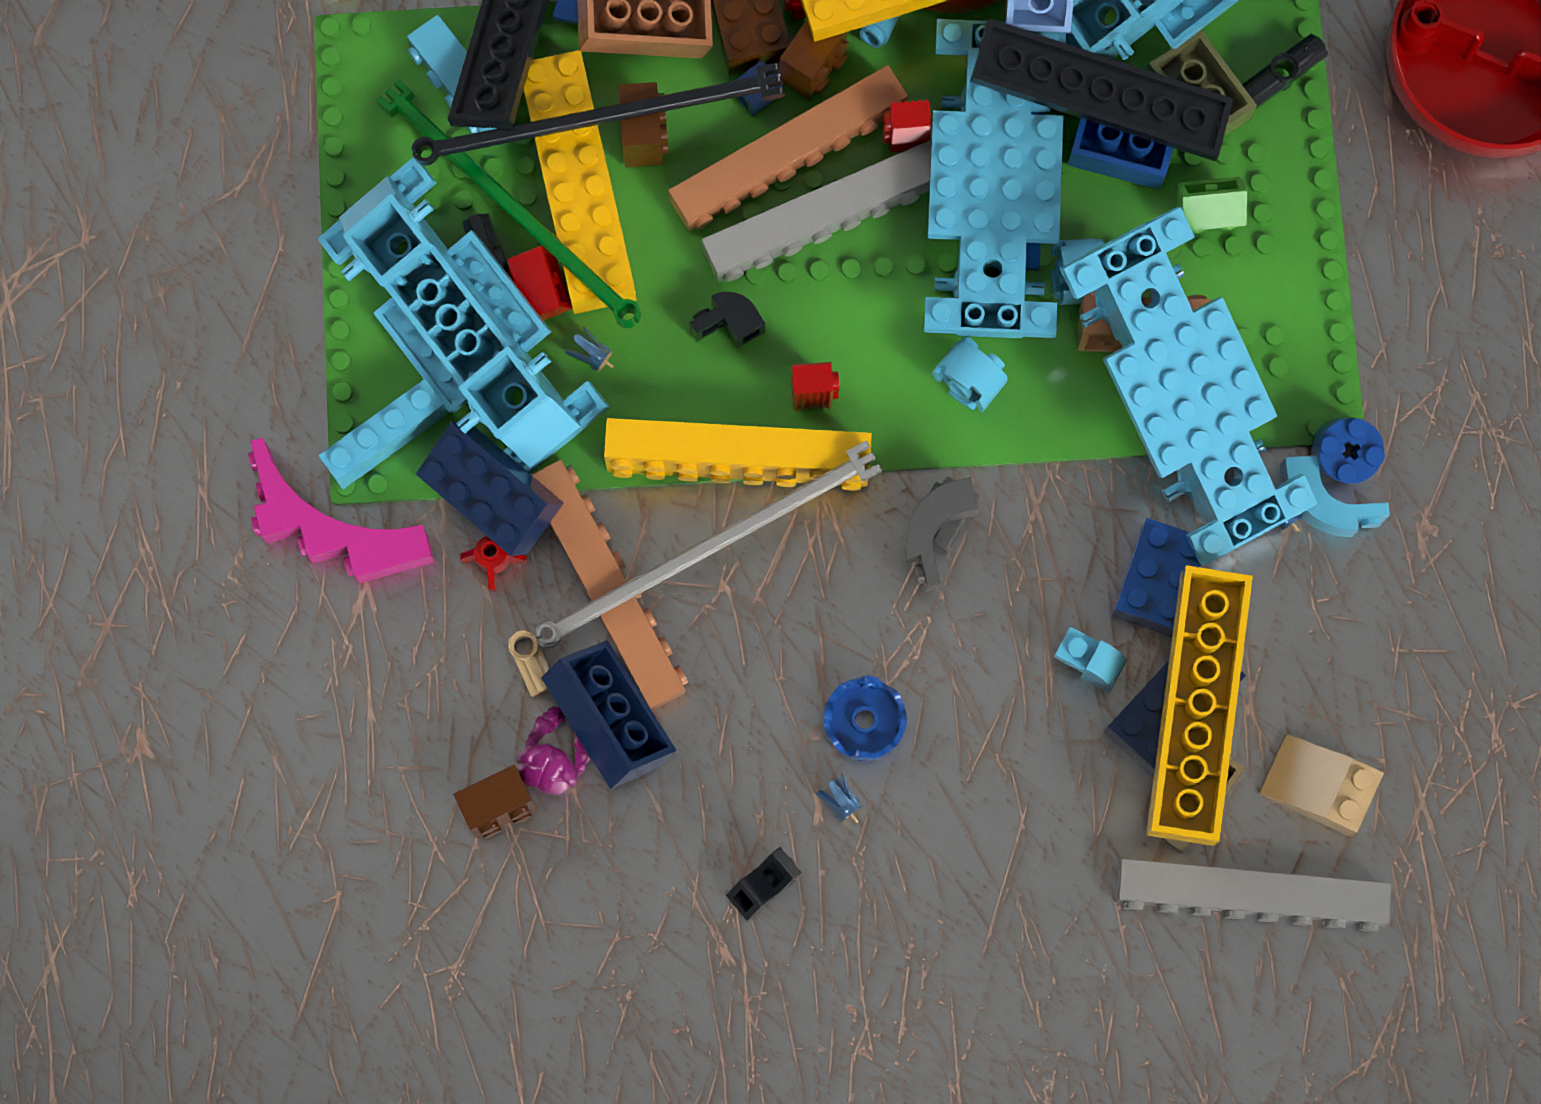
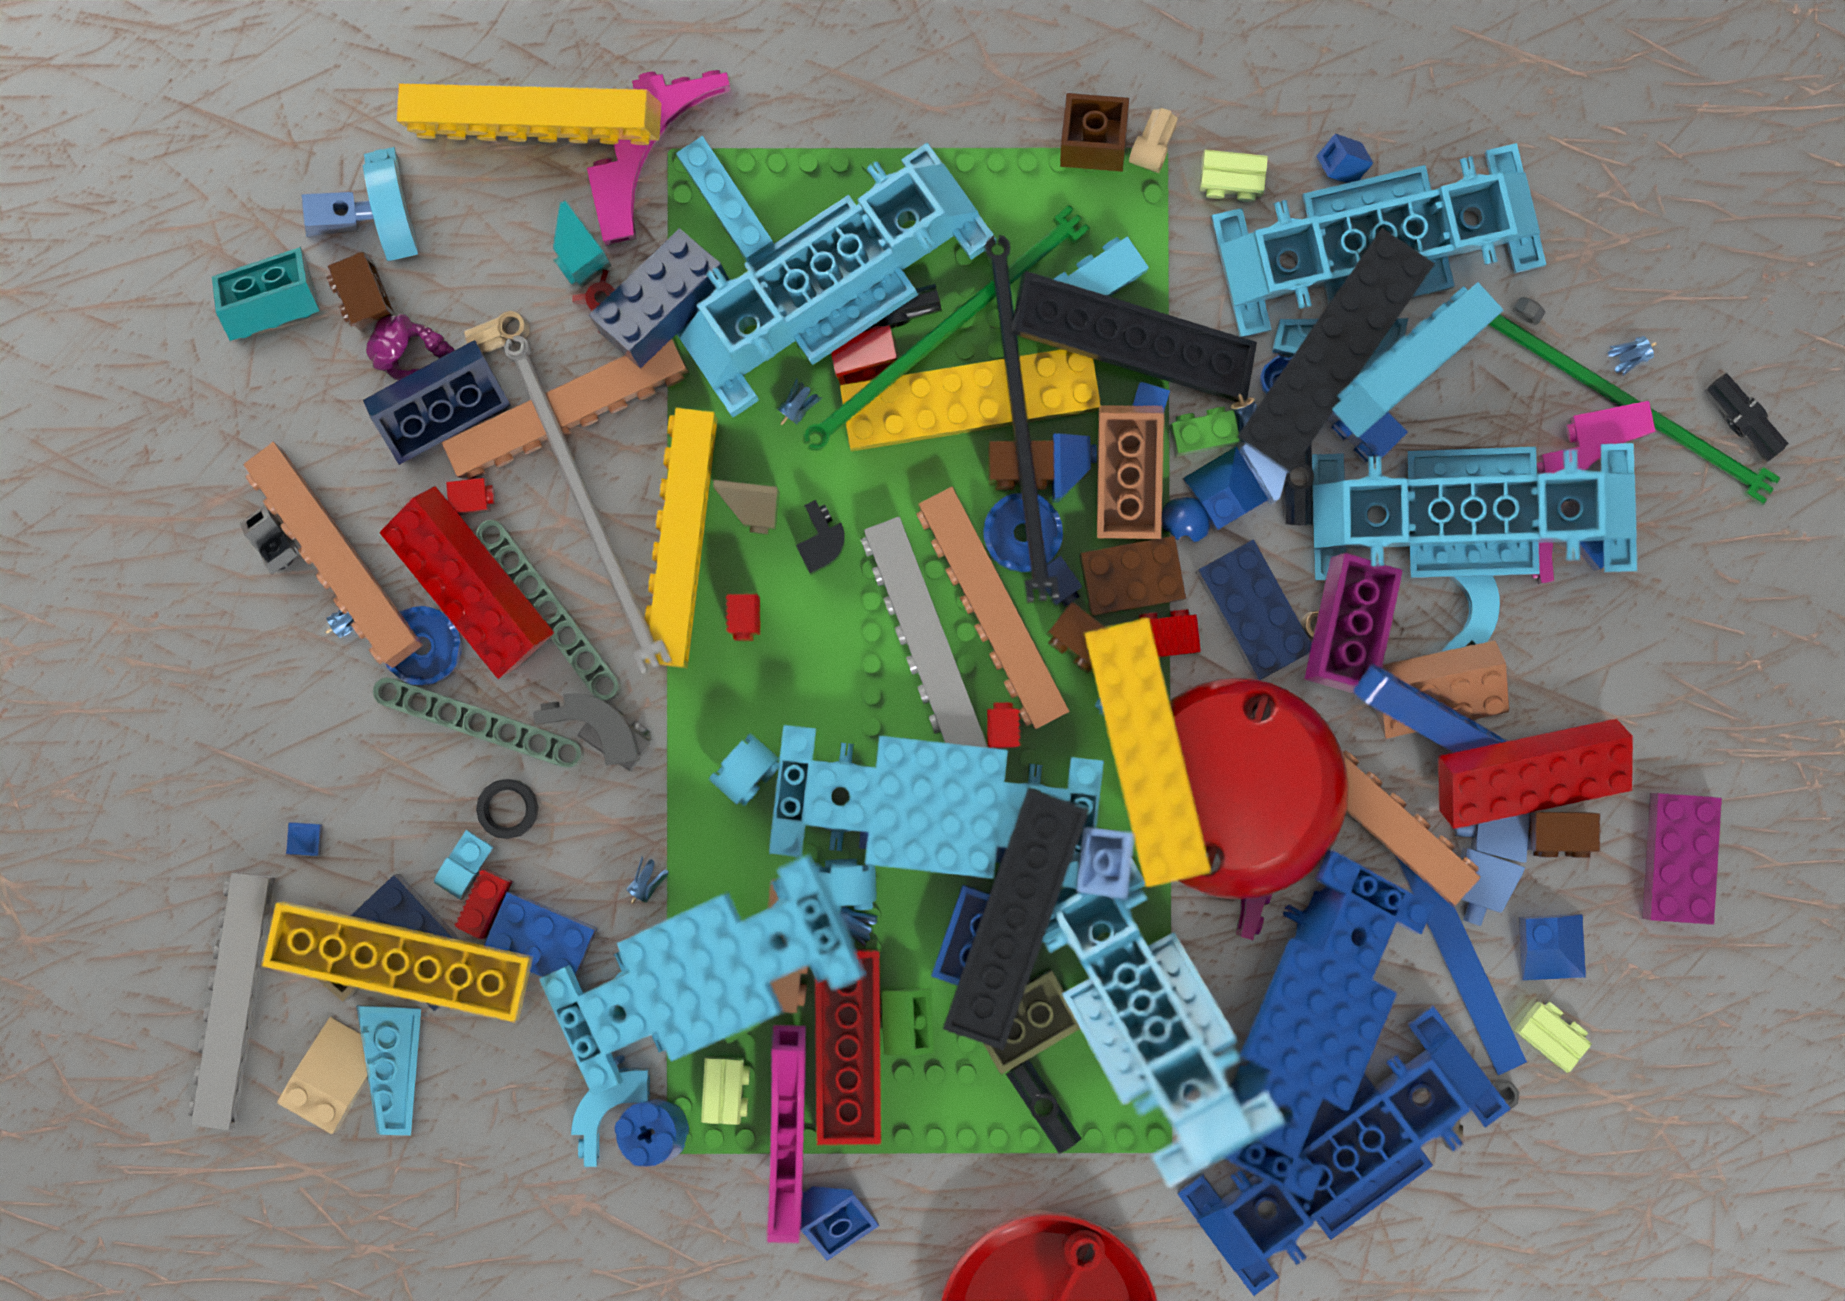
camera: 90 degrees right, 10 degrees up
none -> teal slope [211,247,320,341]
none -> nougat brick [243,442,423,668]
none -> blue tile [286,822,322,856]
none -> medium blue torso [302,192,374,237]
none -> medium azure wing [356,1005,421,1136]
none -> medium azure arch [363,147,418,261]
none -> sand green beam [373,677,584,768]
none -> red brick [379,486,554,680]
none -> yellow brick [396,83,662,145]
none -> red brick [446,478,495,515]
none -> red brick [454,869,513,940]
none -> sand green beam [476,520,621,701]
none -> black tyre [476,779,539,839]
none -> teal slope [553,200,612,288]
none -> flat silver piece [626,856,669,904]
none -> yellowish green brick [701,1056,750,1125]
none -> dark tan slope [713,480,780,535]
none -> dark pink arch [767,1025,806,1243]
none -> blue slope [800,1186,879,1261]
none -> red brick [815,949,881,1145]
none -> blue plate [983,493,1063,572]
none -> blue slope [1051,434,1097,503]
none -> reddish brown brick [1060,93,1129,172]
none -> tan piece [1129,108,1178,173]

